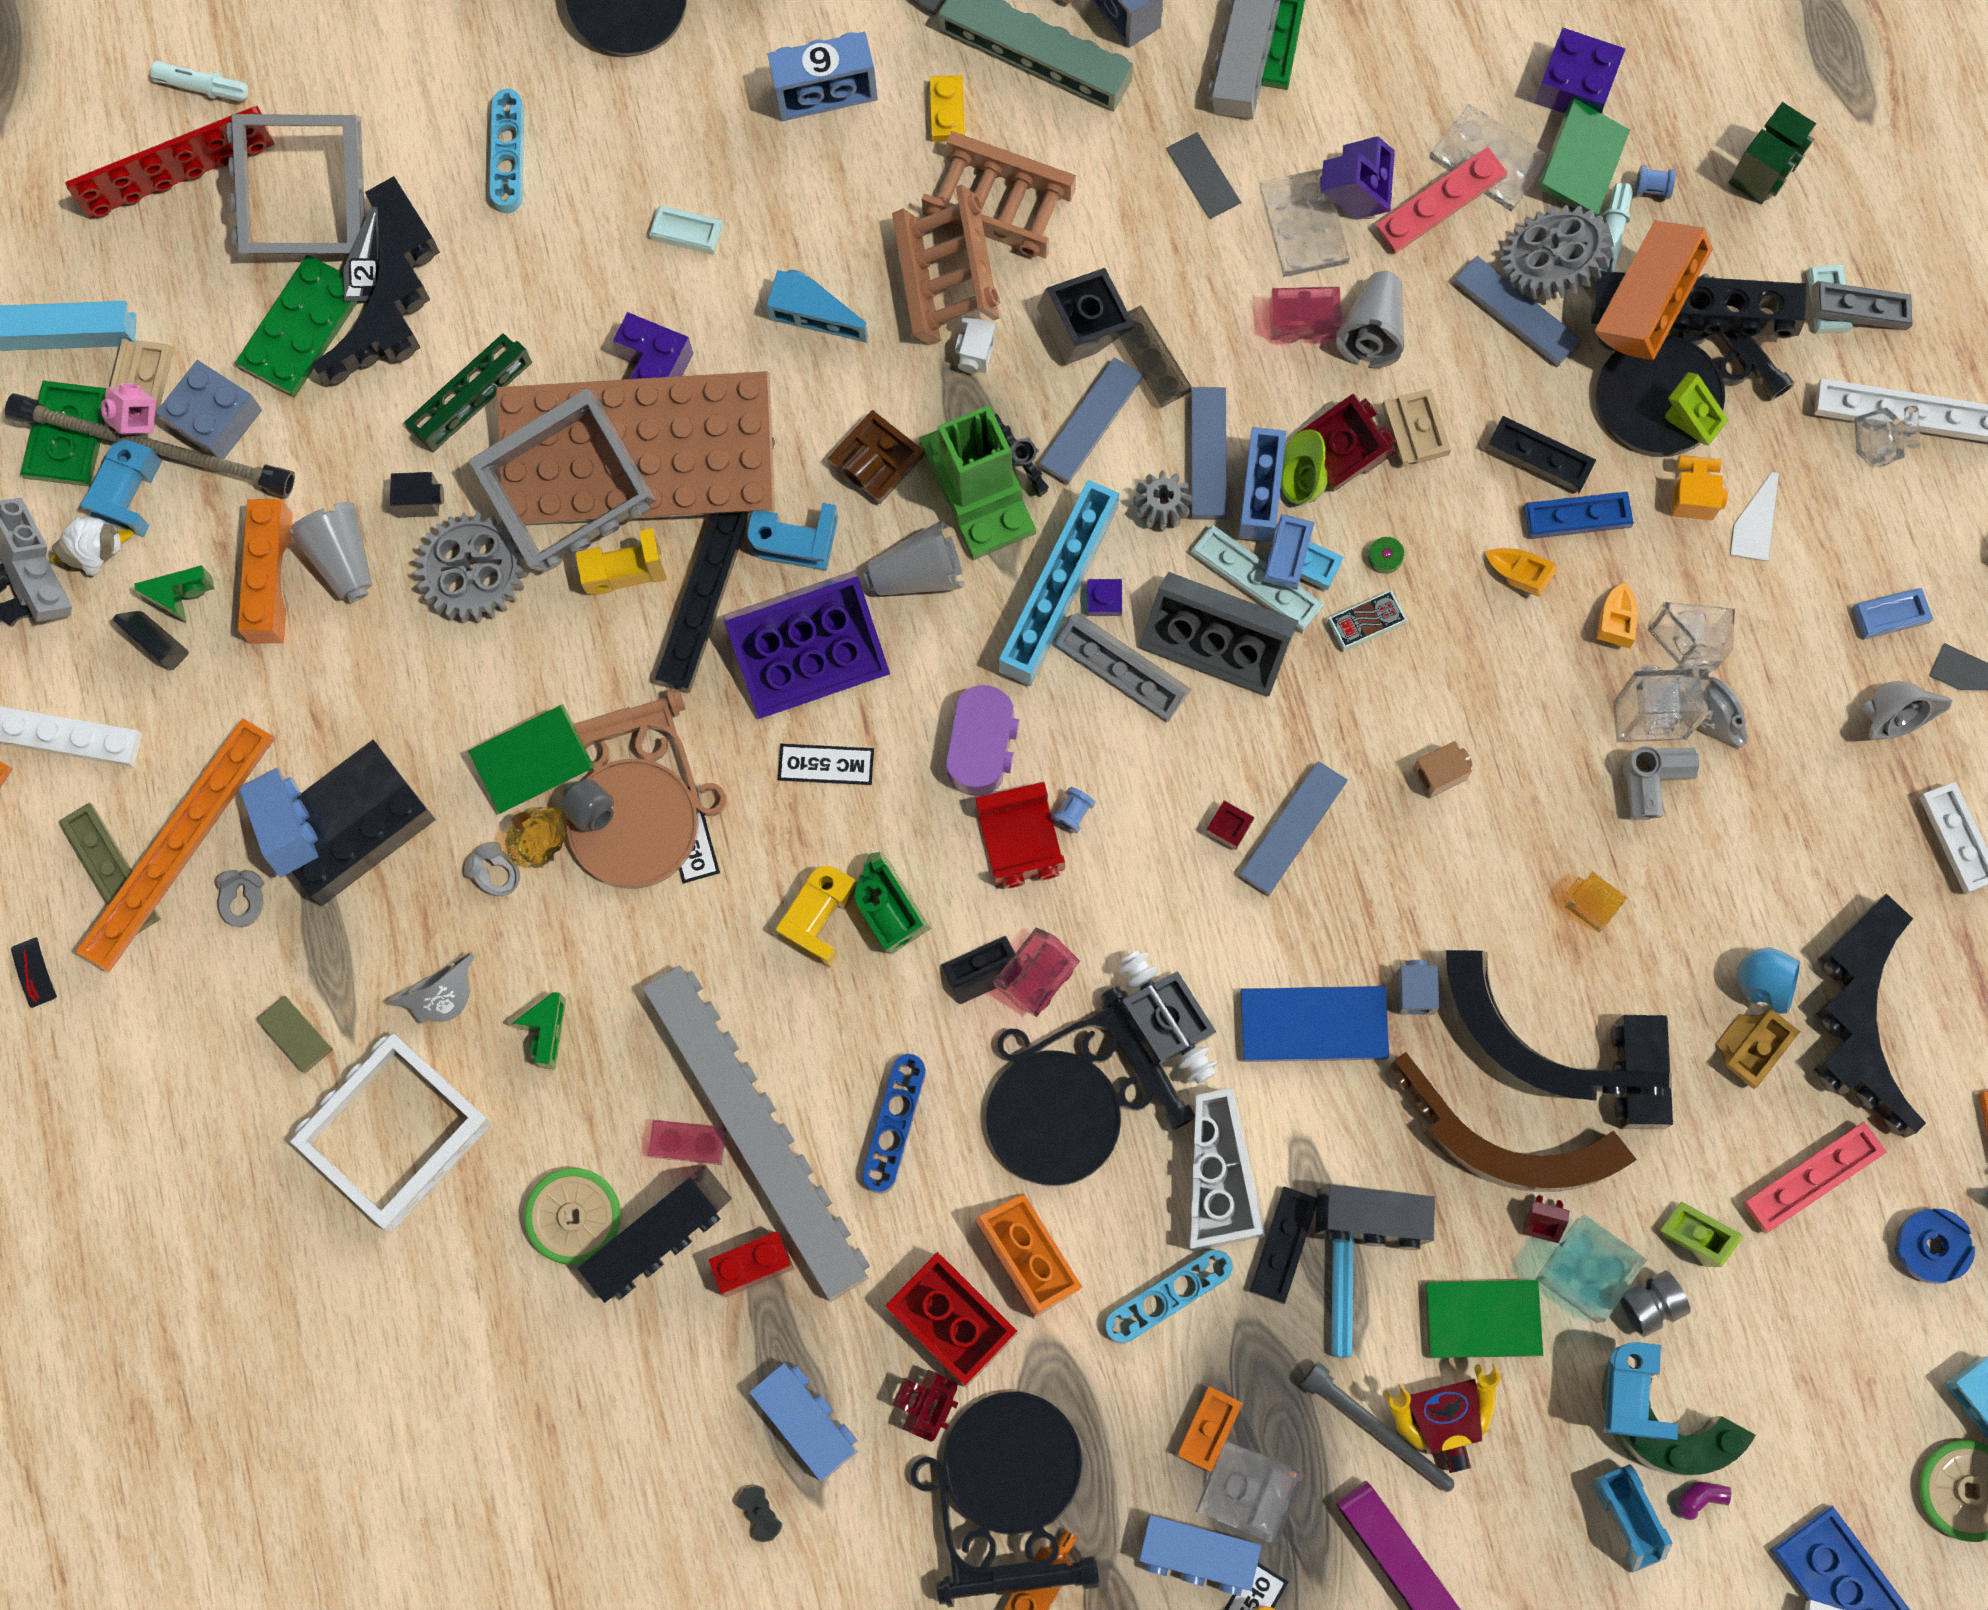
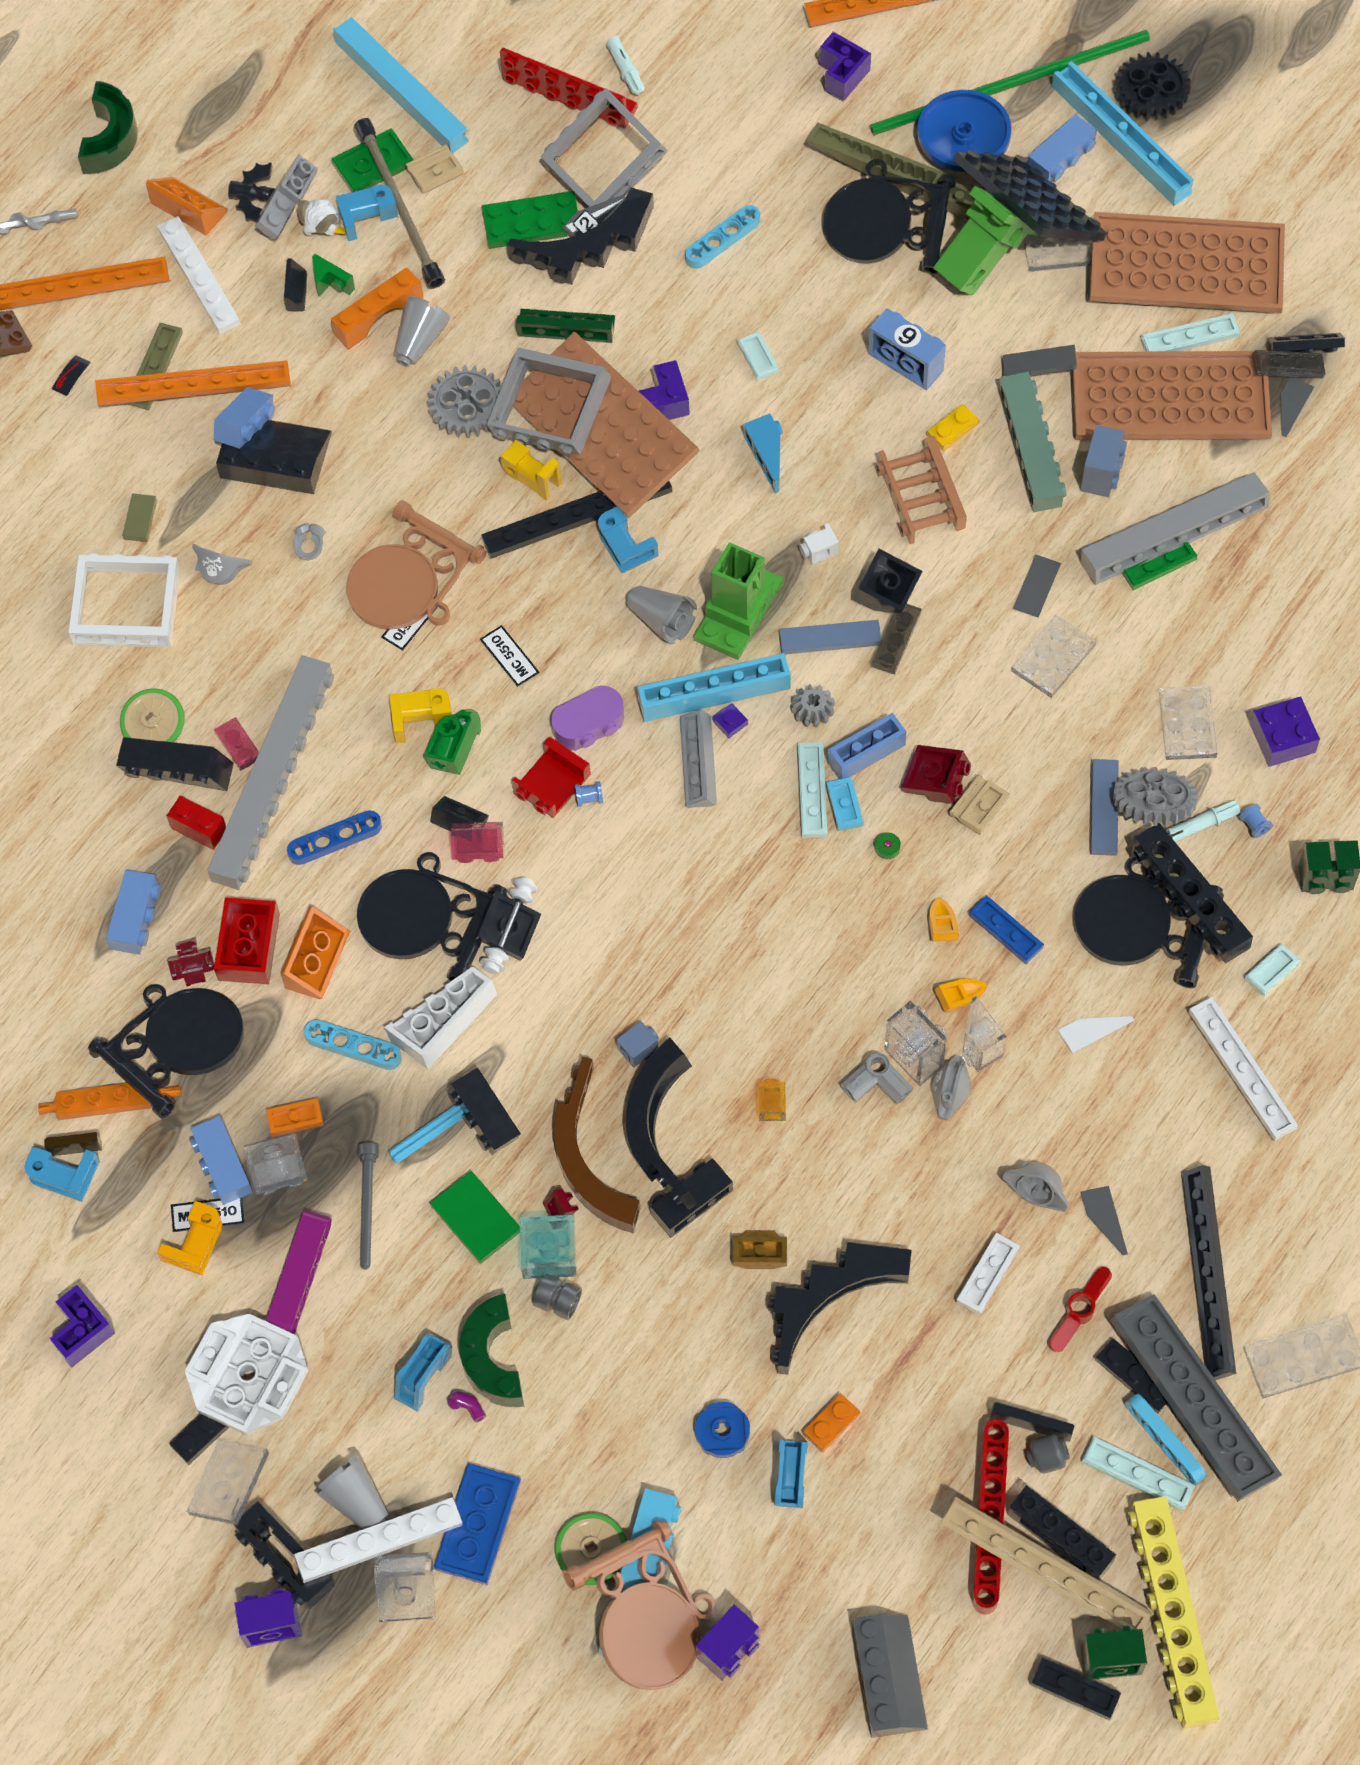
camera: 50 degrees right, 10 degrees down
bright pink brick [101,383,156,435] -> none
sand blue brick [155,360,262,459] -> none
light grey piece [216,870,265,928] -> none
black brick [390,472,444,518] -> none
green tile [468,704,595,814] -> none
clear yellow hair [505,807,565,868] -> none
green slope [512,992,566,1070] -> none
dark grey head [561,779,614,832] -> none
dark purple slope [723,570,890,719] -> none
pearl dark grey piece [736,1486,782,1542] -> none
reddish brown plate [828,410,925,504] -> none
nougat fence [892,184,1000,345] -> none
black animal [995,413,1049,497] -> none
dark grey slope [1139,571,1299,696] -> none
sand blue tile [1191,387,1227,520] -> none
dark red plate [1206,800,1255,850] -> none
sand blue tile [1239,761,1348,896] -> none
blue tile [1240,986,1389,1062] -> none
black tile [1249,1186,1317,1305] -> none
medium blue tile [1263,514,1315,590] -> none
clear pink brick [1269,287,1342,343] -> none
lime cap [1281,430,1328,504] -> none
dark purple brick [1320,136,1395,220] -> none
tile [1328,590,1407,651] -> none
light grey cone [1336,271,1404,368] -> none
coral plate [1376,147,1508,254] -> none
torso [1383,1363,1501,1473] -> none
medium nougat brick [1413,741,1473,799] -> none
black plate [1486,416,1596,493] -> none
tile [1537,99,1630,217] -> none
orange brick [1595,220,1713,360] -> none
dark azure piece [1604,1342,1678,1440] -> none
lime slope [1660,1201,1743,1267] -> none
lime slope [1665,373,1729,446] -> none
light orange brick [1672,455,1728,520] -> none
dark azure helmet [1736,947,1800,1014] -> none
coral plate [1743,1121,1887,1234] -> none
dark grey tile [1812,281,1913,330] -> none
medium blue tile [1852,588,1933,640] -> none
clear brick [1854,406,1920,468] -> none

